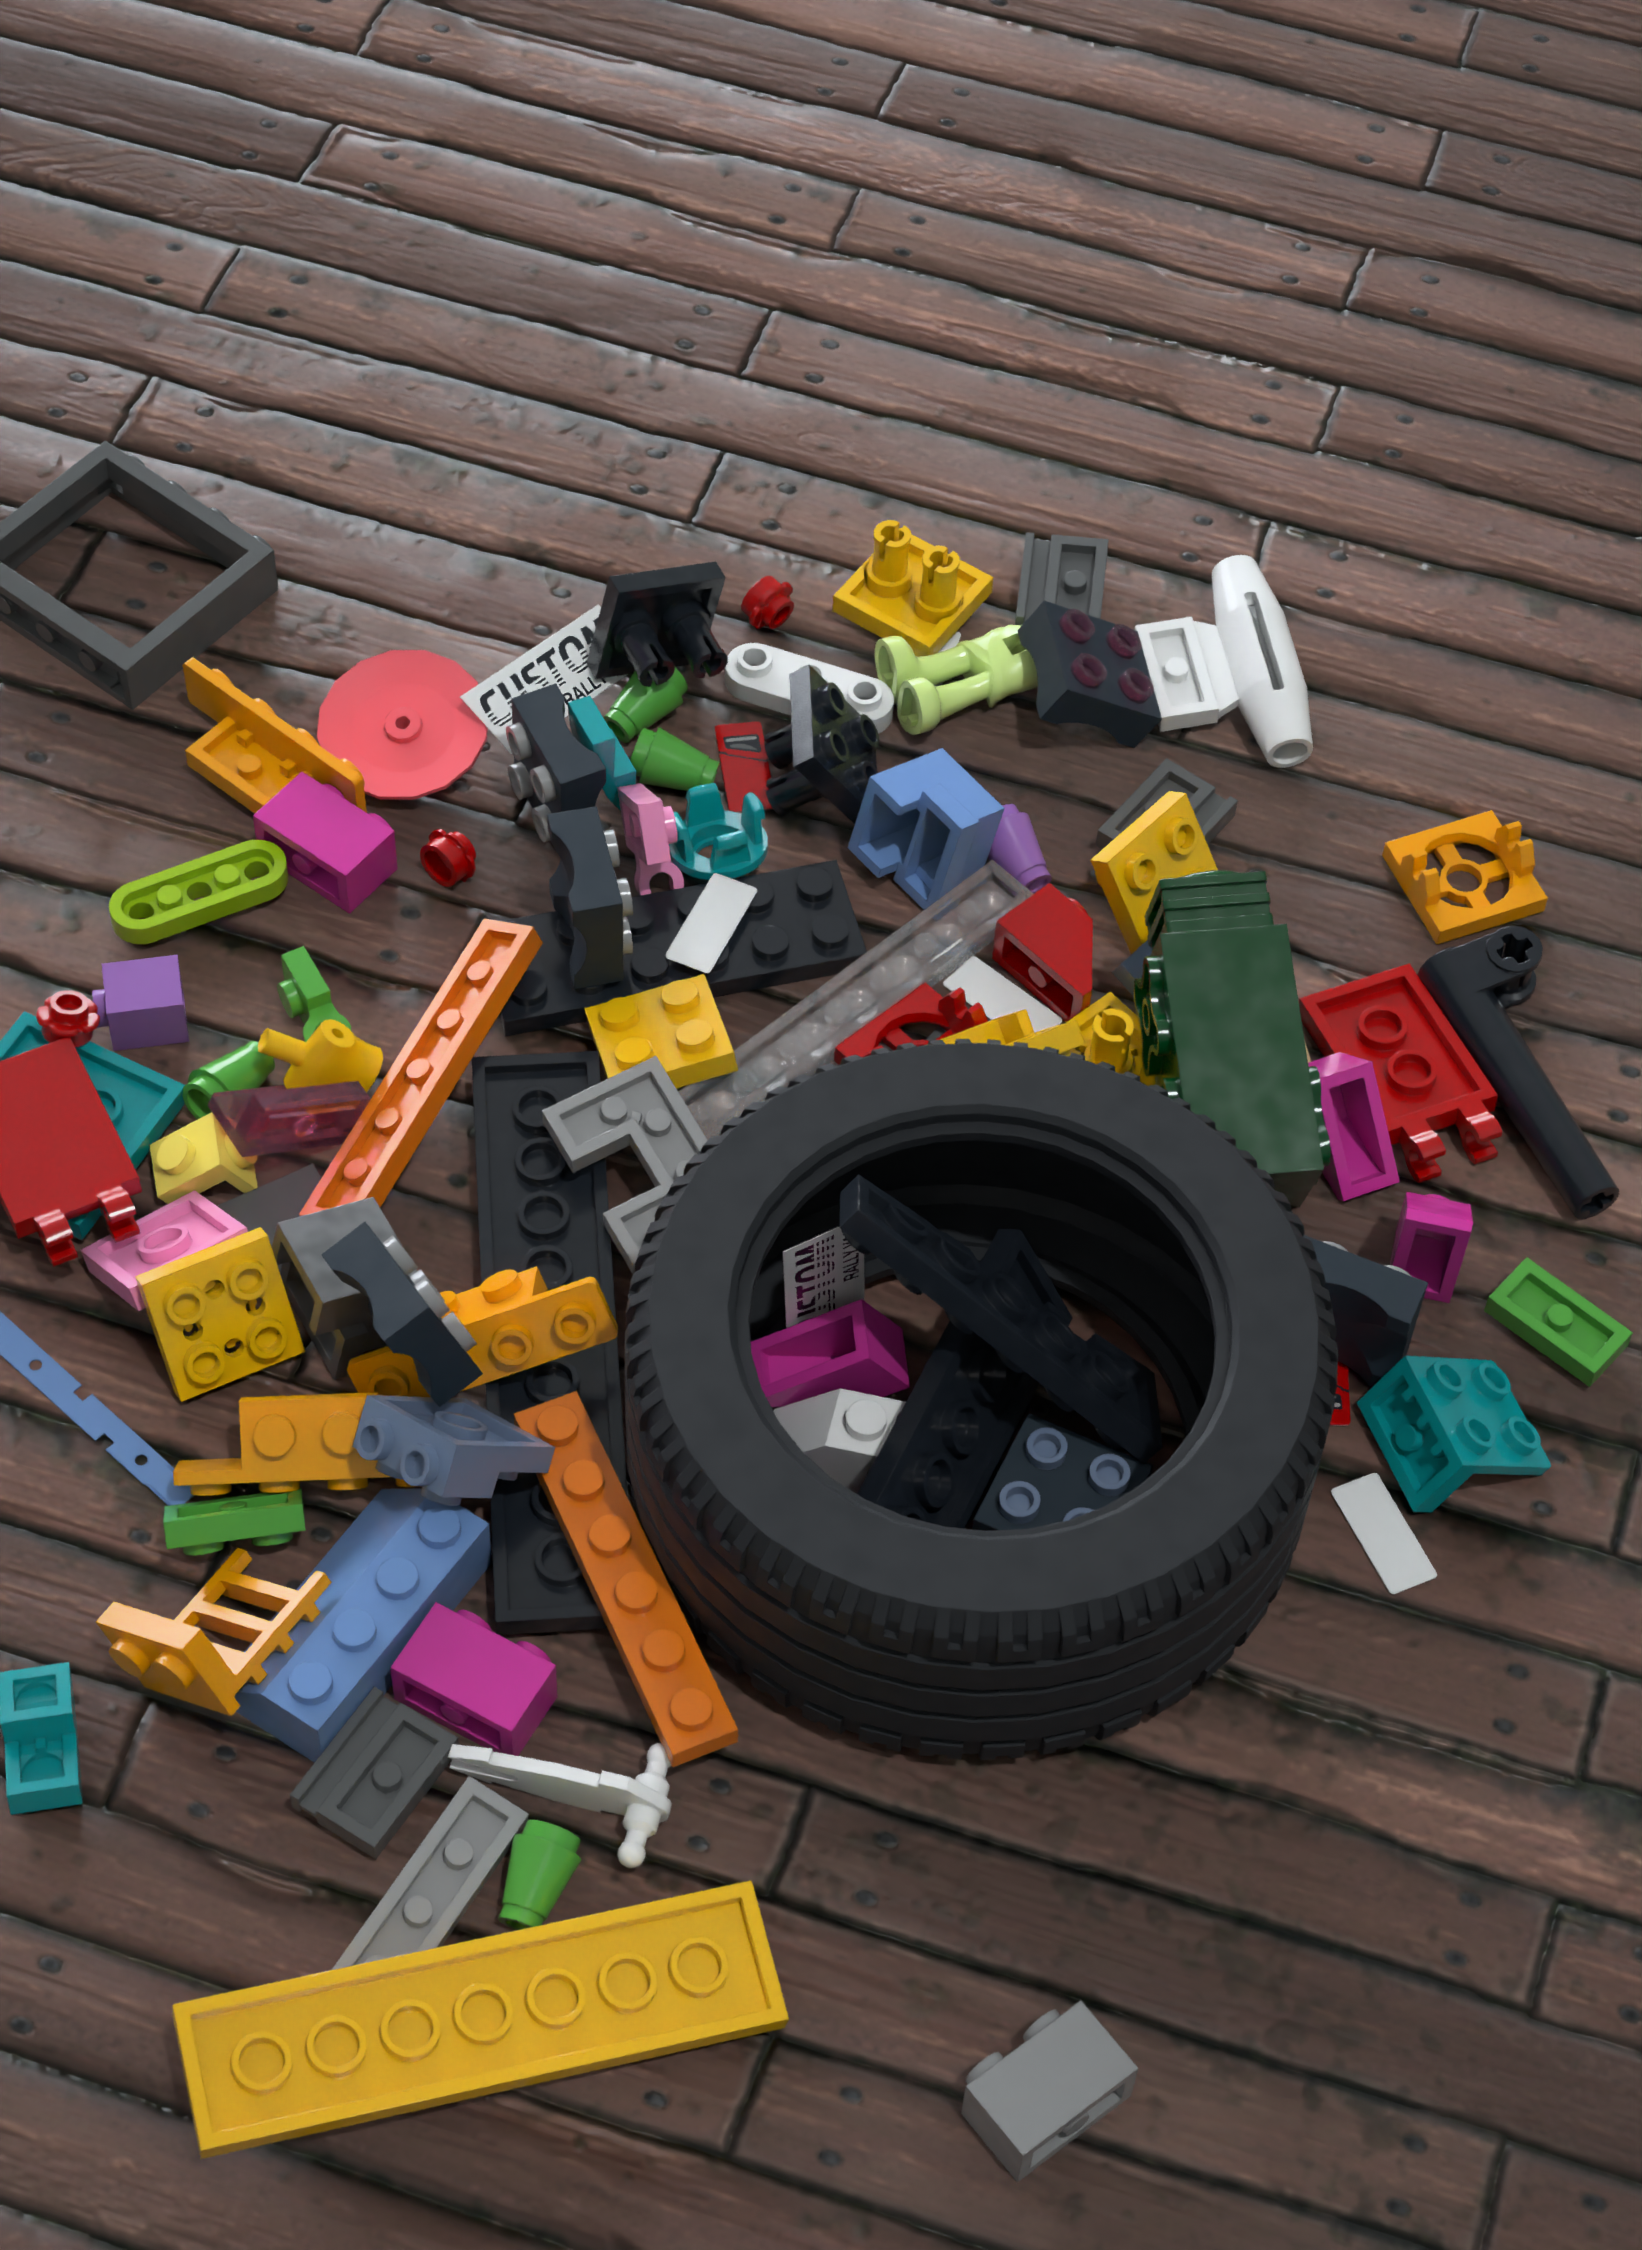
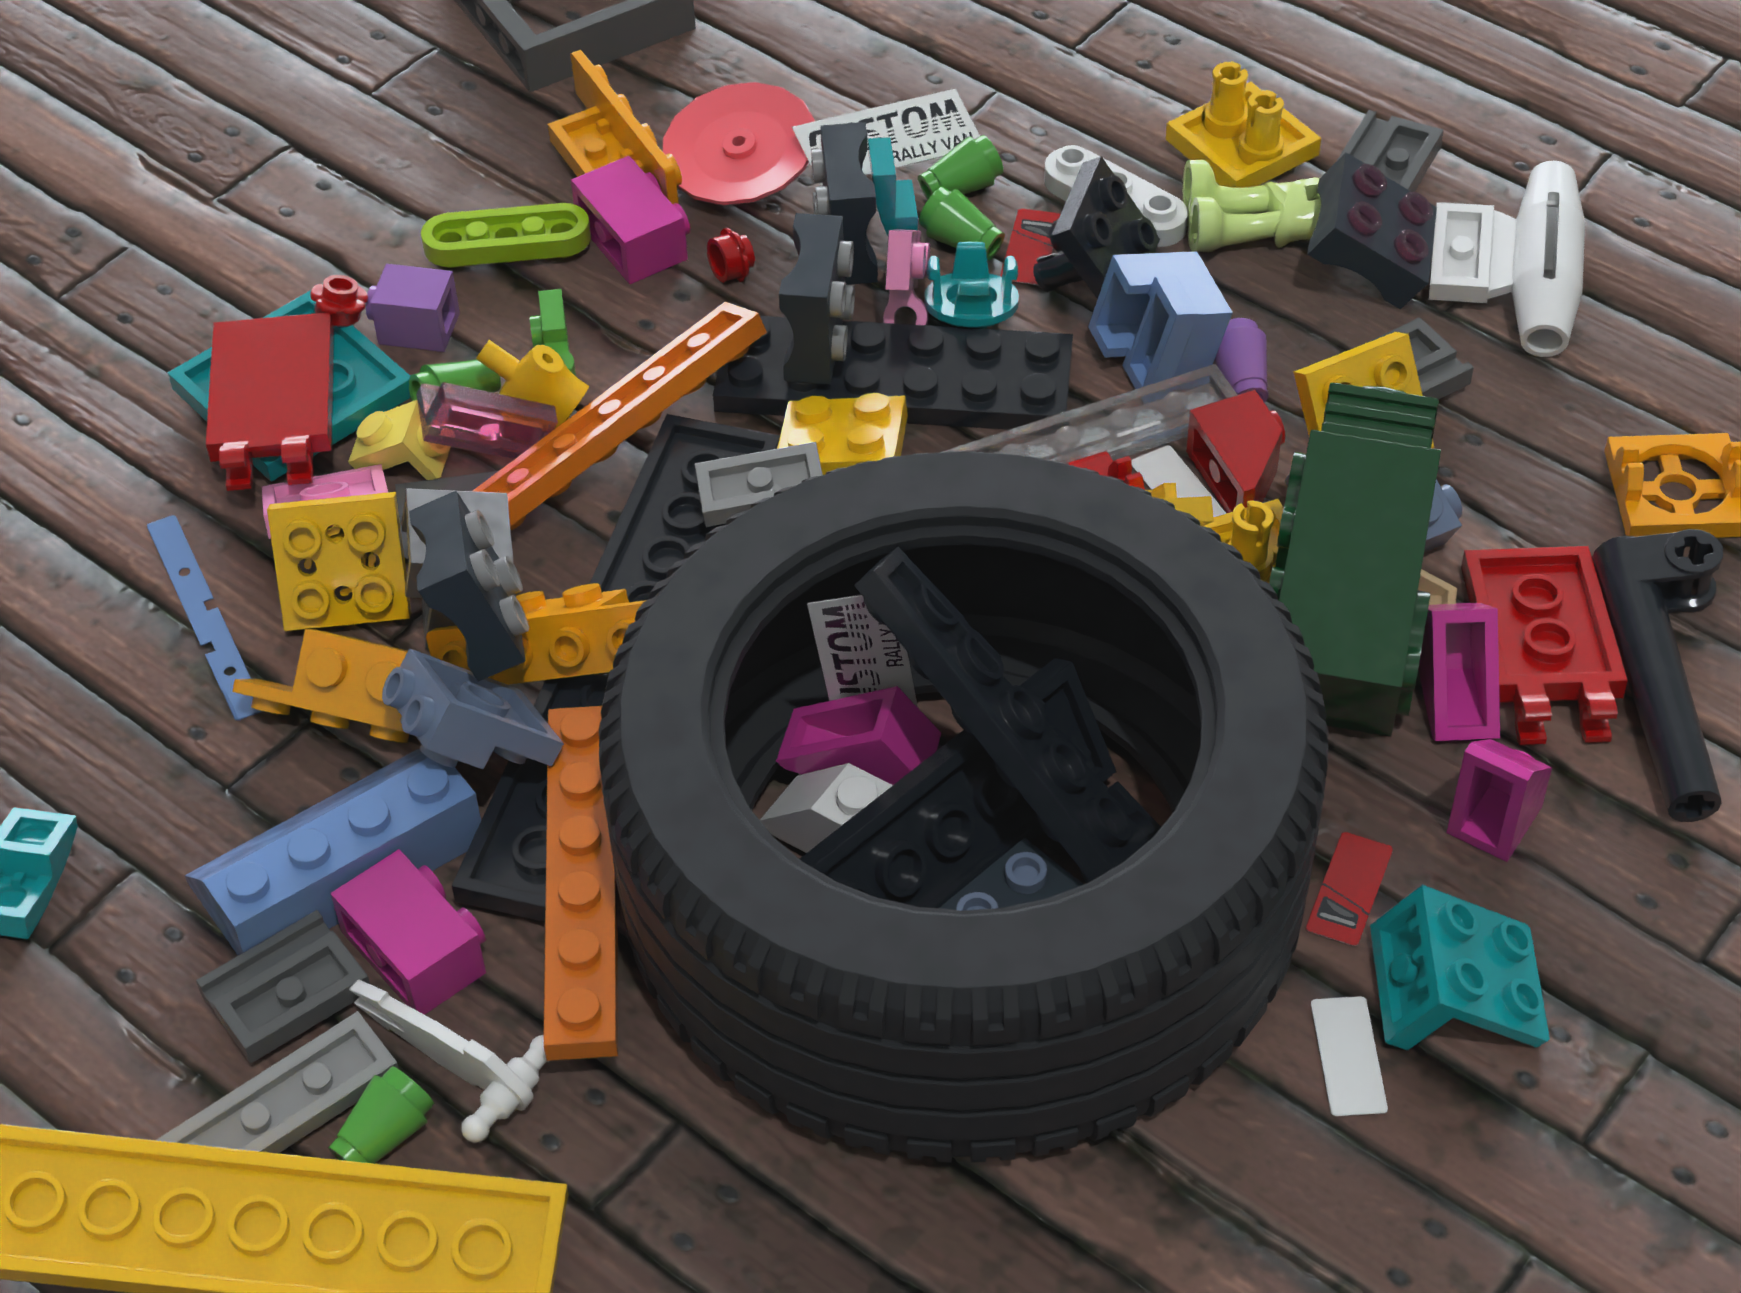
camera: 25 degrees right, 5 degrees down
light orange plate [96,1548,331,1717] -> none
bright green plate [163,1488,306,1555] -> none
black plate [586,561,728,686] -> none
white sticker [665,873,757,973] -> none
red plate [741,575,794,630] -> none
black brick [1303,1235,1428,1387] -> none
bright green plate [1484,1257,1633,1387] -> none

